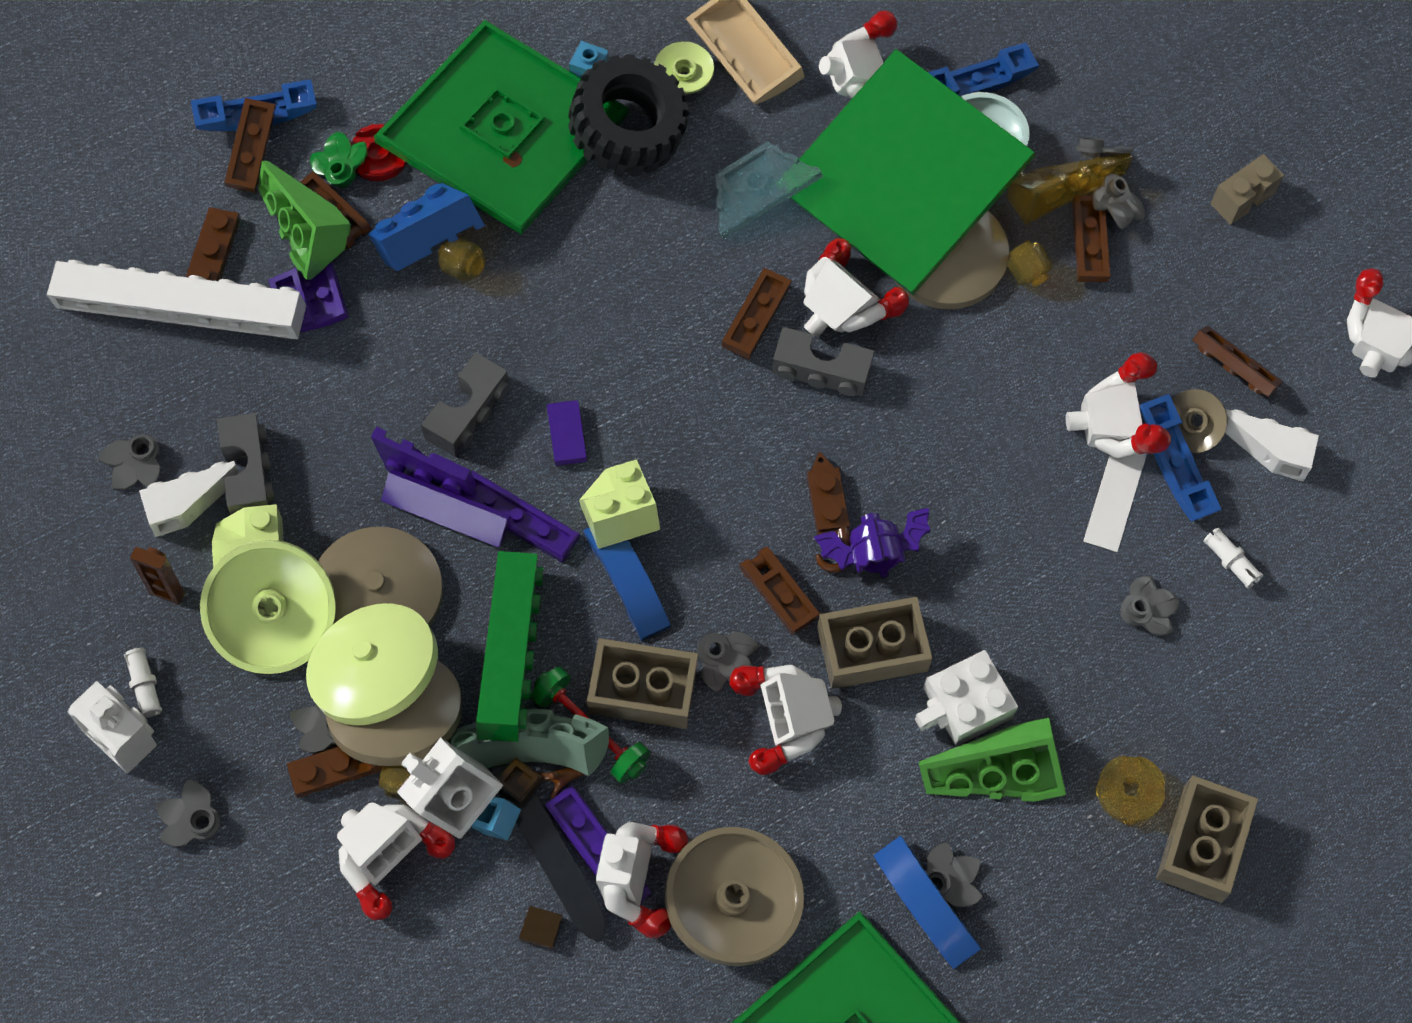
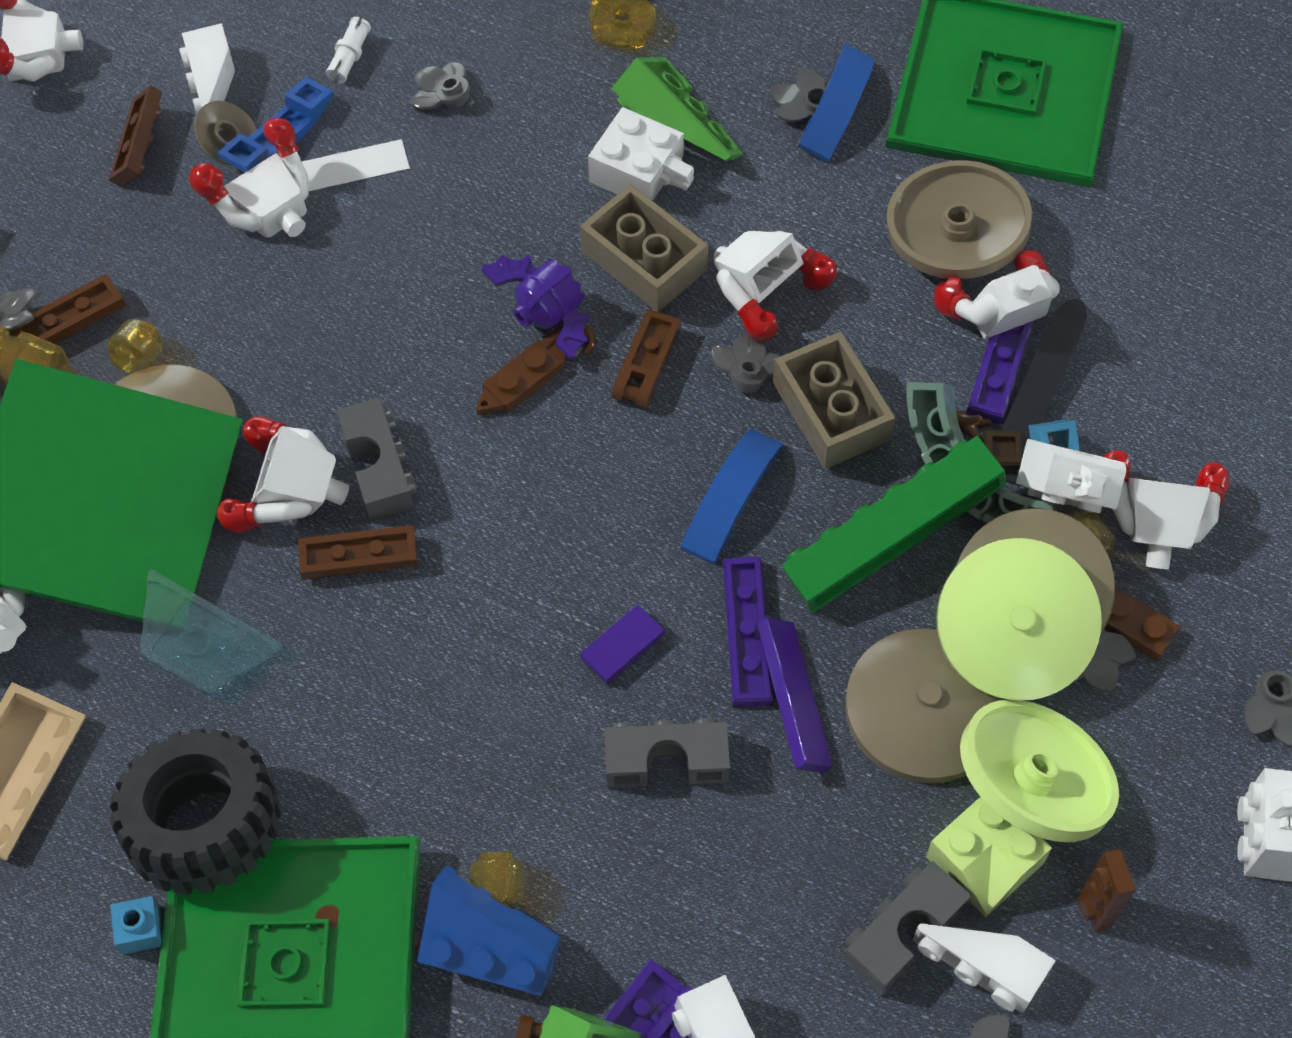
camera: 120 degrees left, 5 degrees down
white pin [124,648,162,718] -> none
dark purple wing [371,426,477,496] -> none
dark brown tile [519,905,563,951] -> none
green axle [531,666,651,784] -> none
yellowish green slope [579,459,660,549] -> none
yellowish green dish [654,42,714,94] -> none

